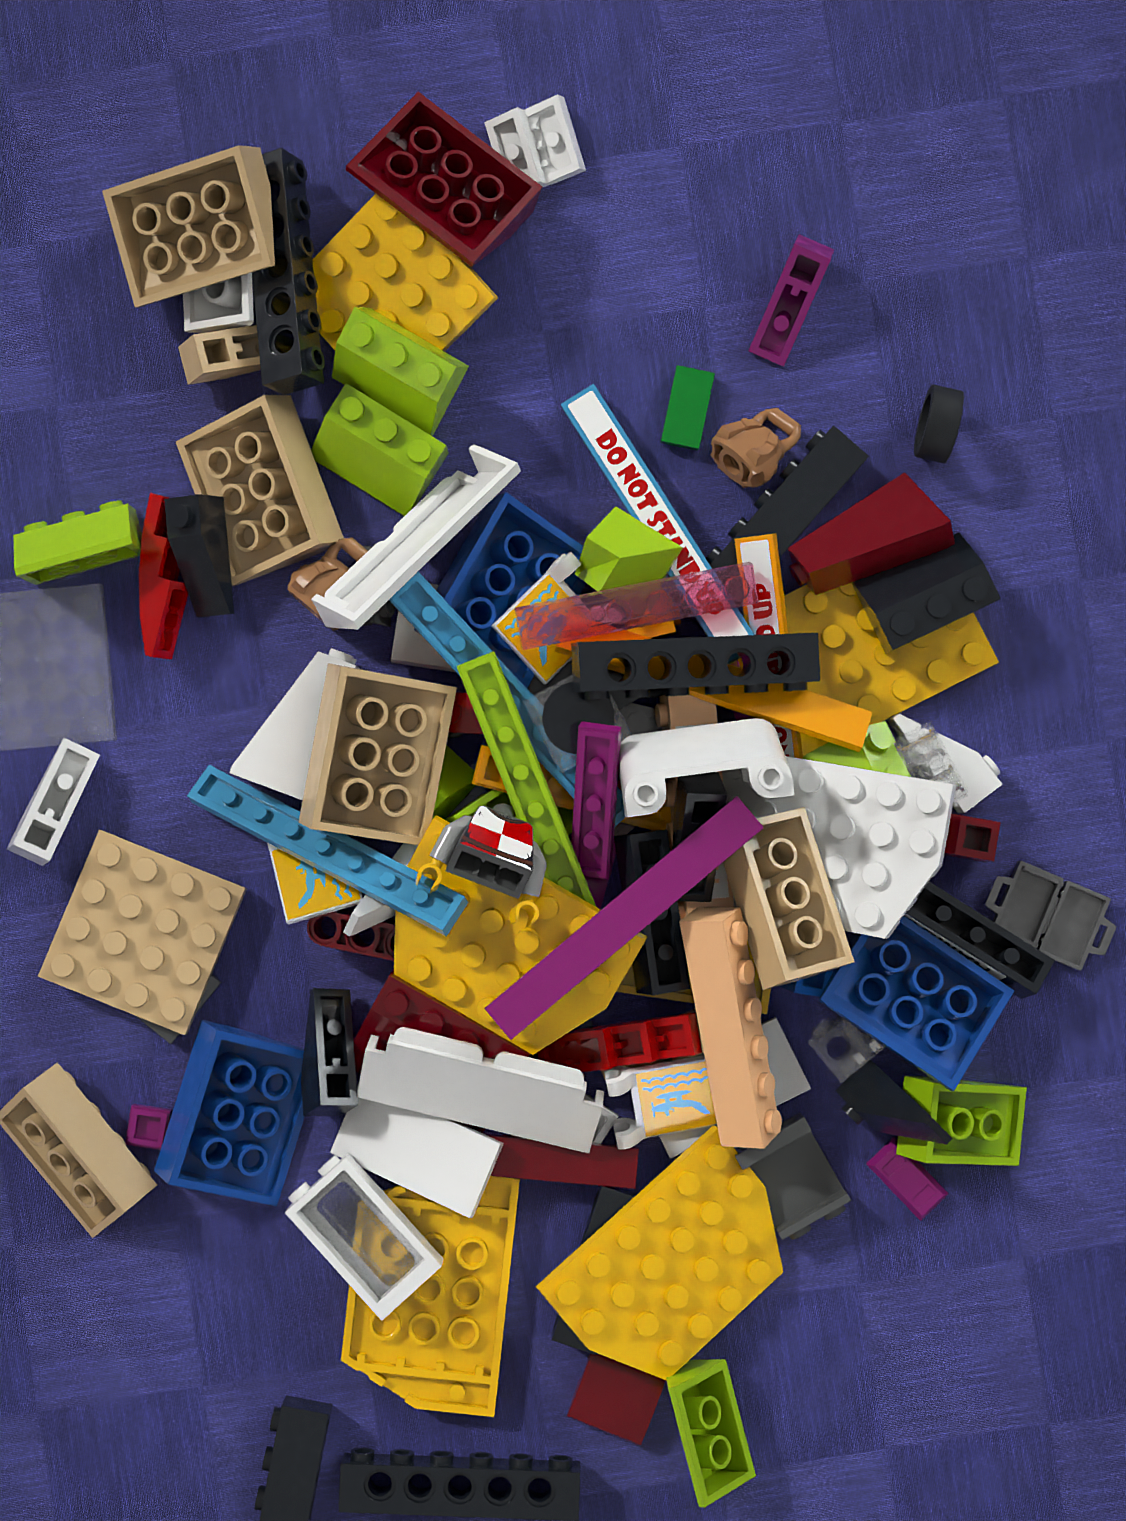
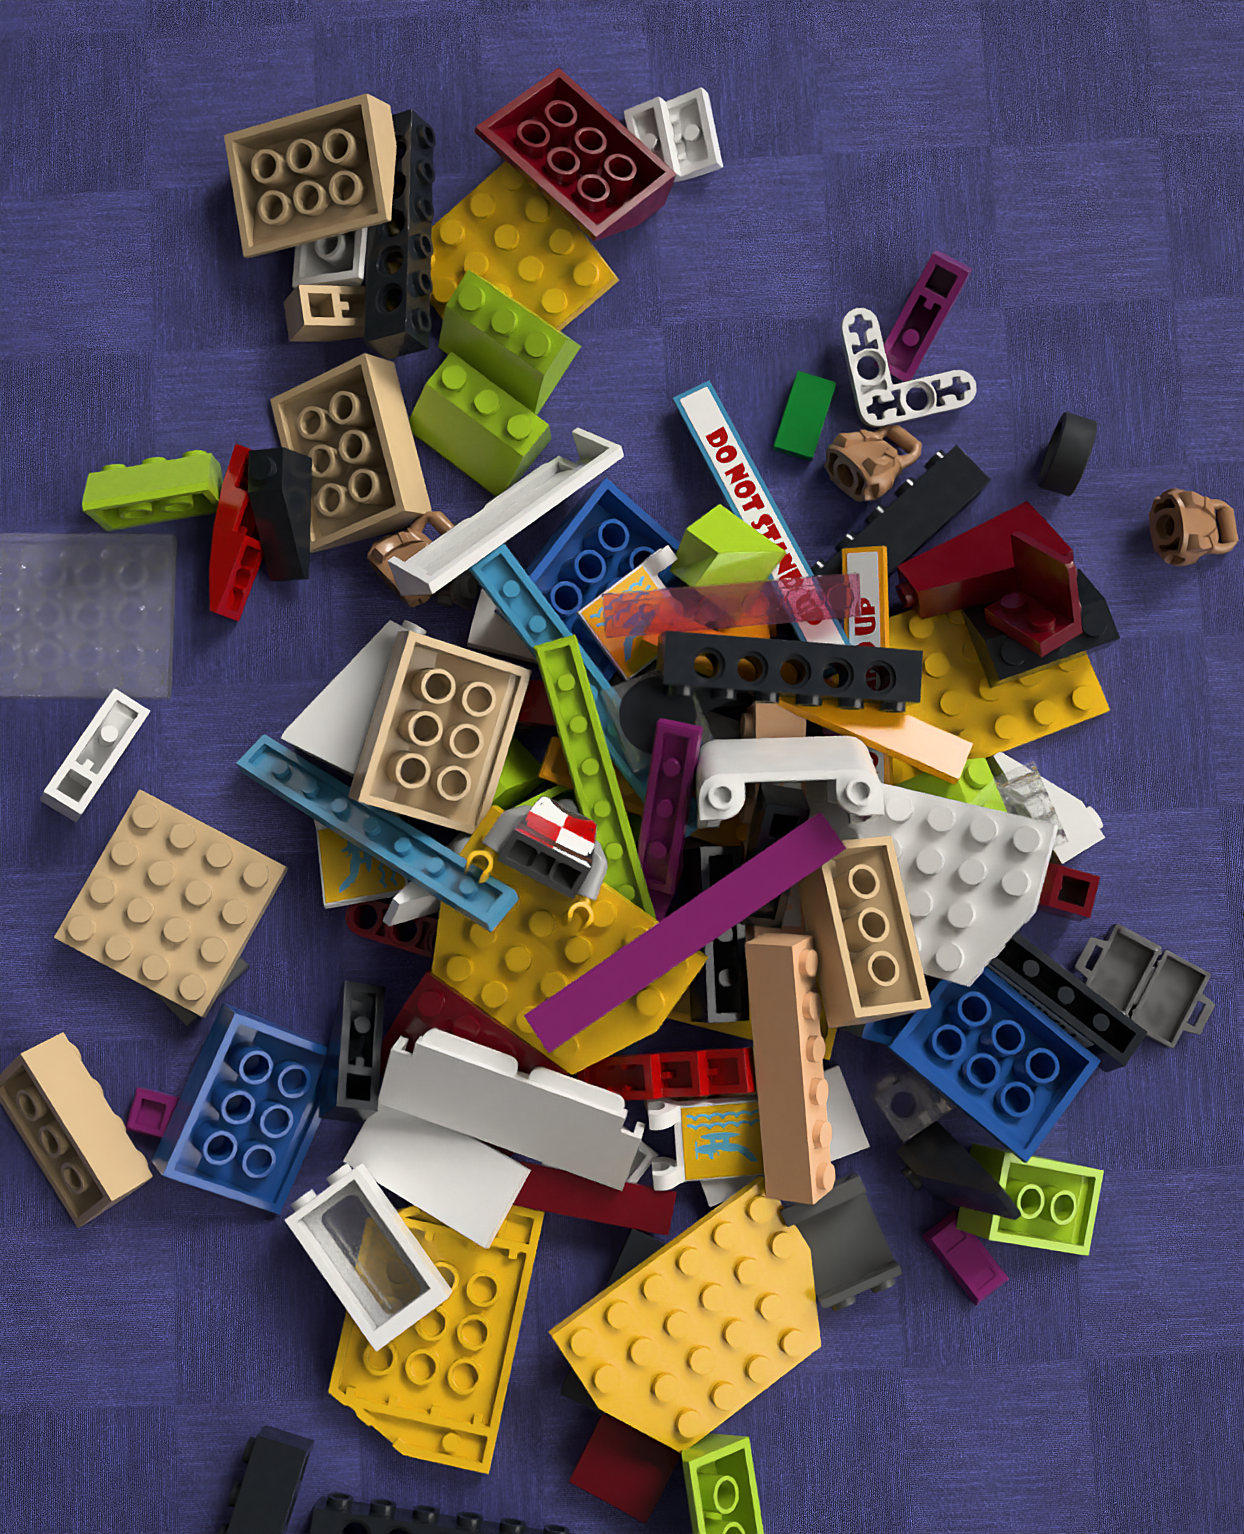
camera: 15 degrees right, 5 degrees down
none -> white beam [840,308,976,428]
none -> dark red bracket [984,531,1083,657]
none -> medium nougat piece [1148,487,1239,567]

